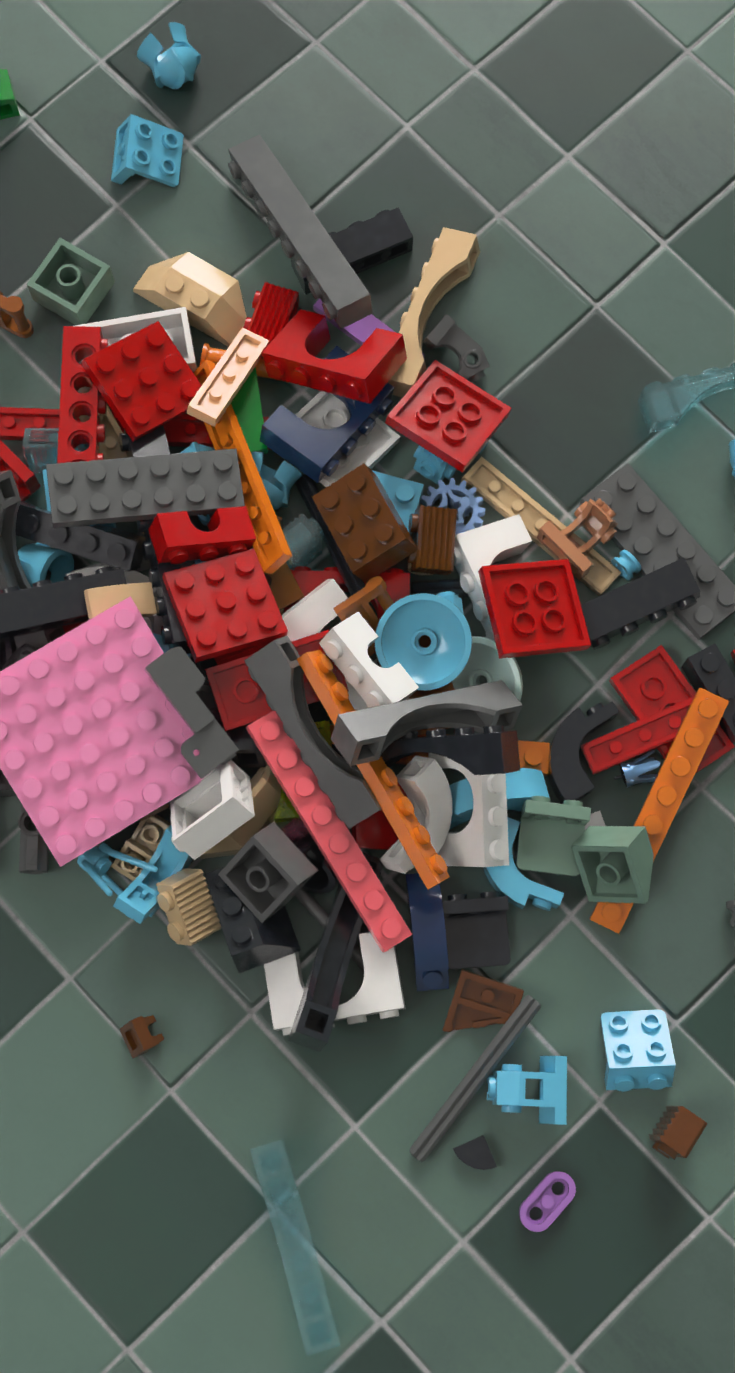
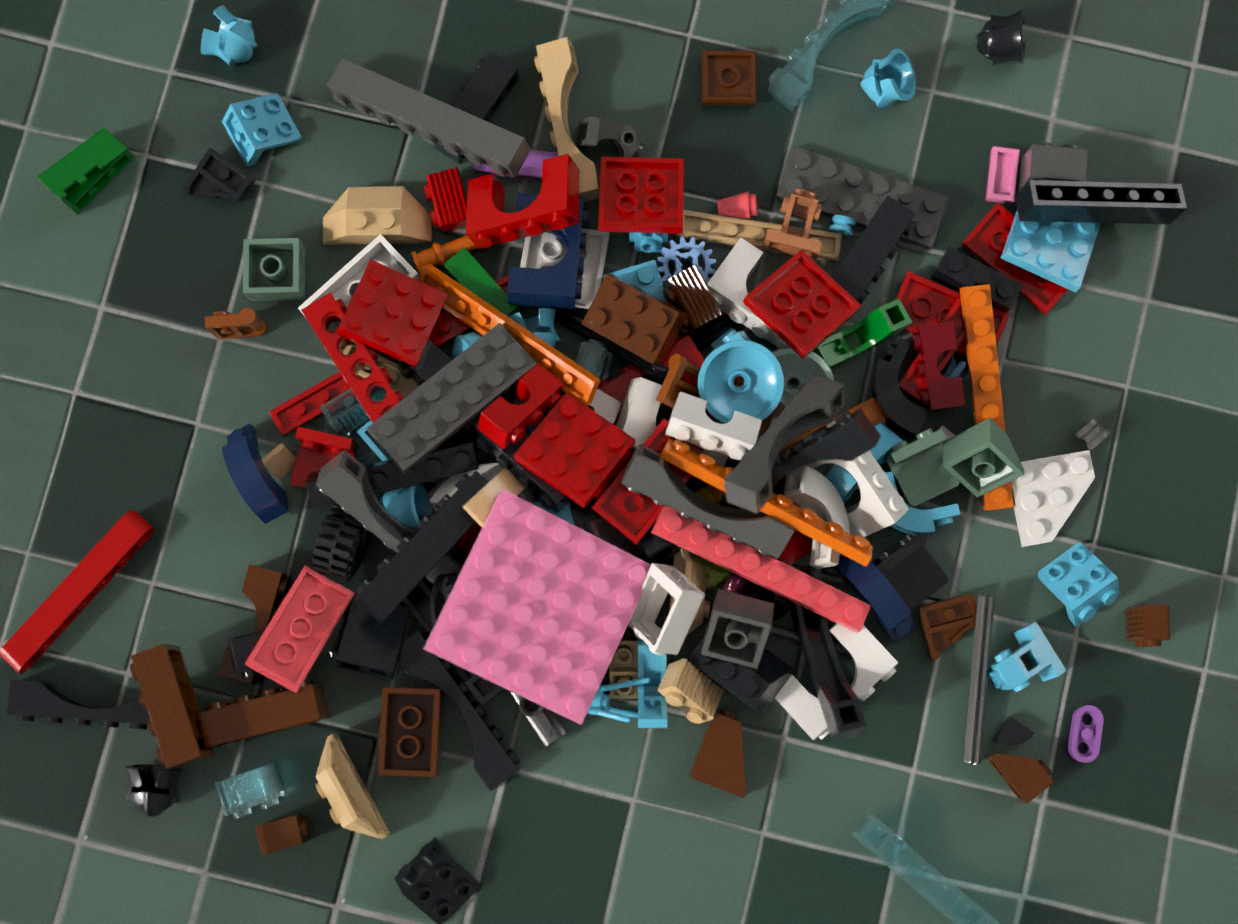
camera: 30 degrees left, 5 degrees up
reddish brown tile [120,1015,164,1059] -> none
dark grey piece [145,647,239,779] -> none
light nougat plate [187,327,269,427] -> none
none -> black wing [181,147,256,202]
none -> reddish brown slope [689,709,746,798]
none -> reddish brown plate [702,50,756,106]
none -> coral cone [718,192,758,219]
none -> green arch [812,299,913,368]
none -> dark red arch [913,321,965,410]
none -> reddish brown slope [985,753,1054,804]
none -> white plate [1011,450,1095,547]

